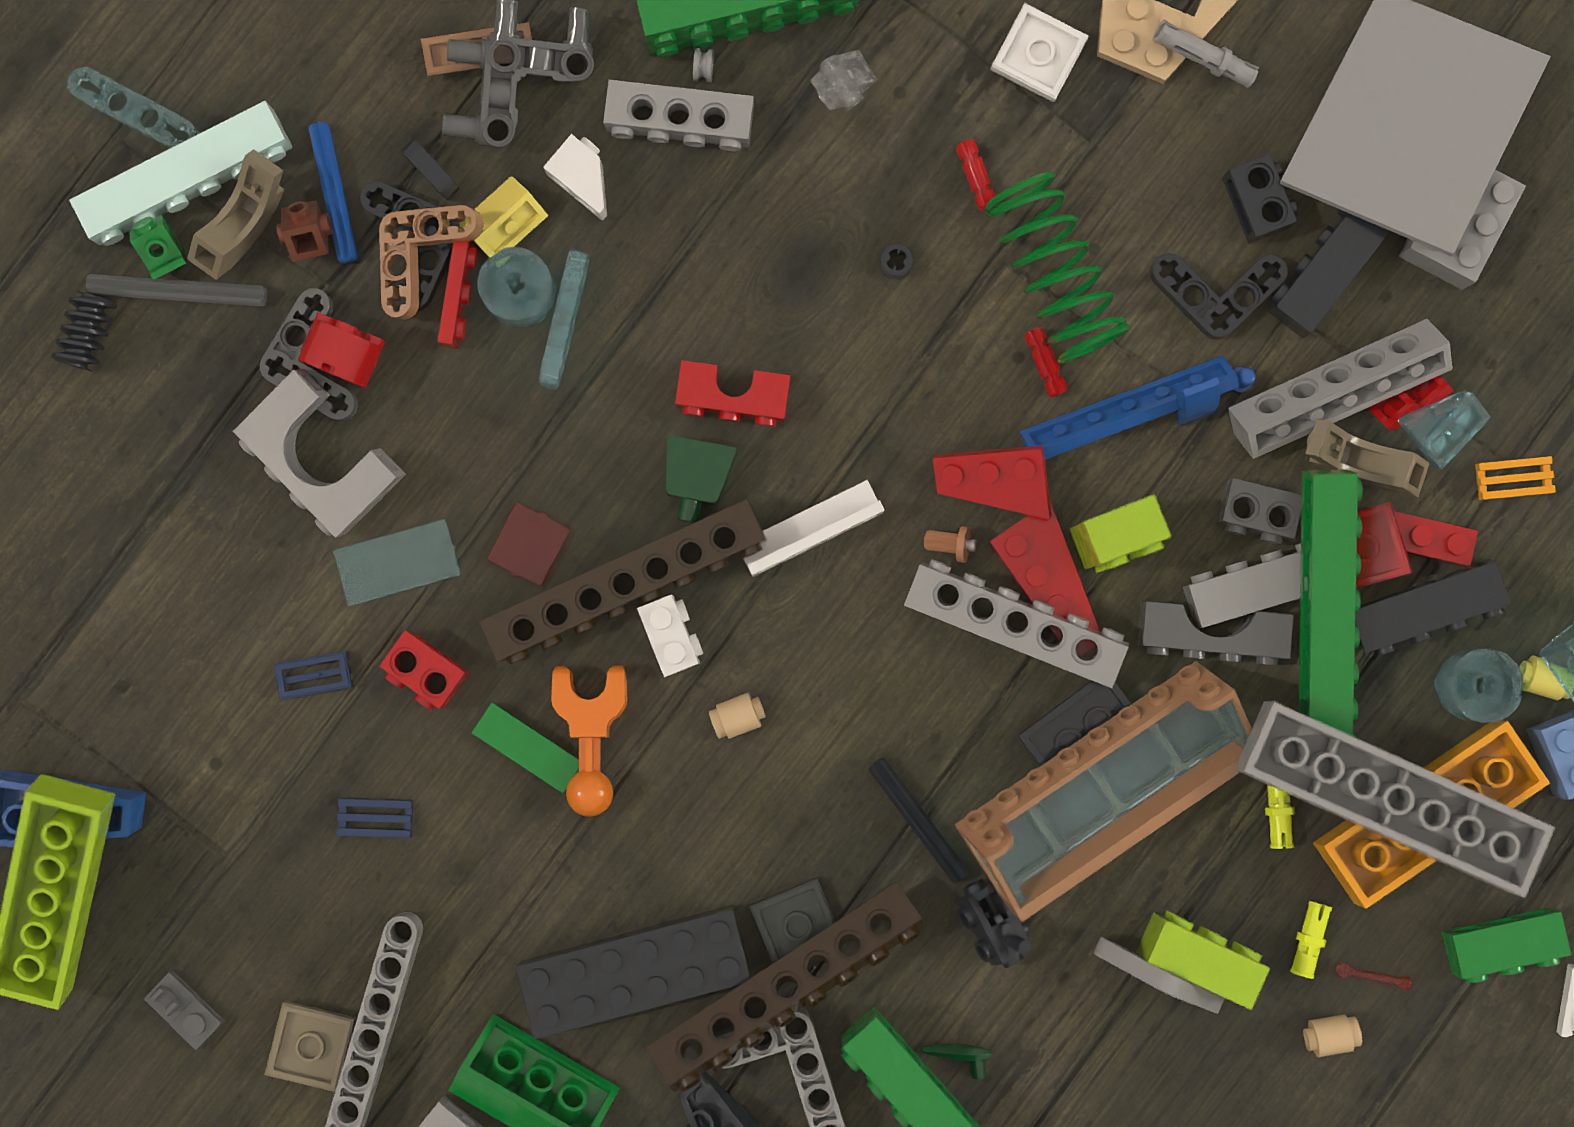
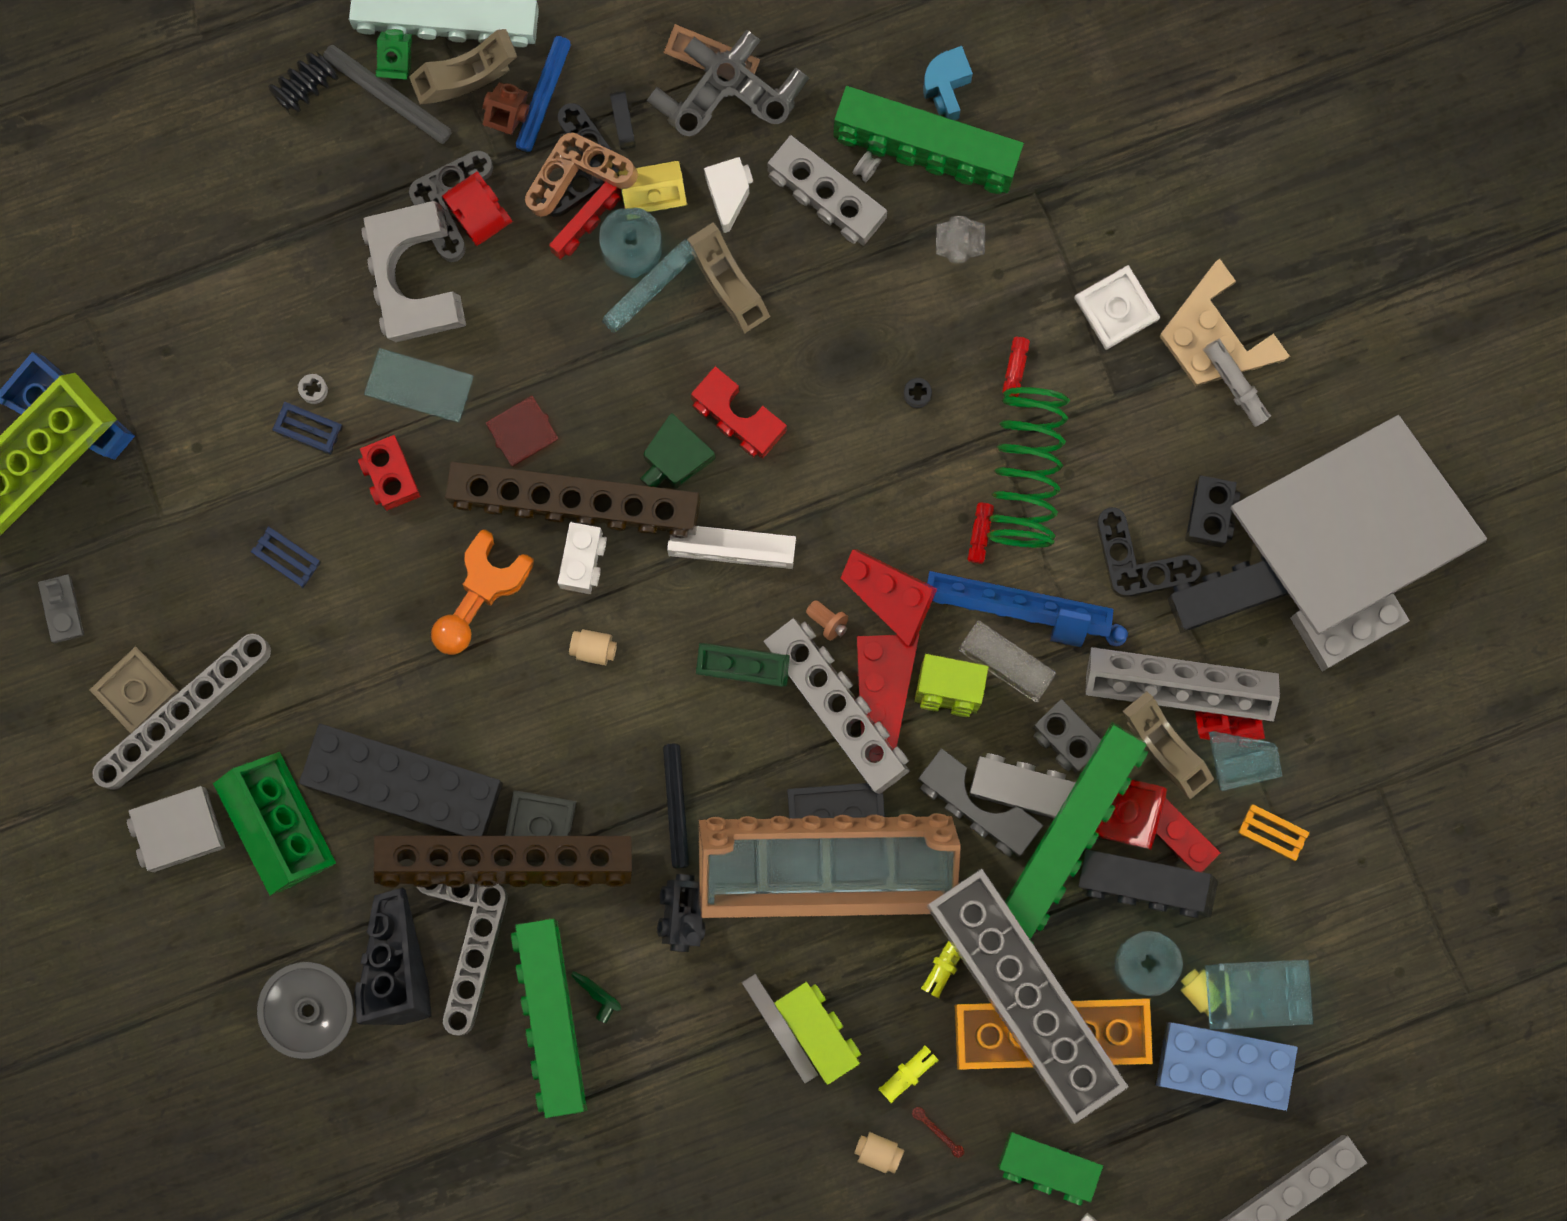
camera: 30 degrees right, 5 degrees down
green tile [472,702,579,793] -> none
none -> light grey bush [298,374,328,404]
none -> dark tan arch [687,223,770,333]
none -> dark green tile [696,643,790,687]
none -> clear brick [959,620,1057,703]

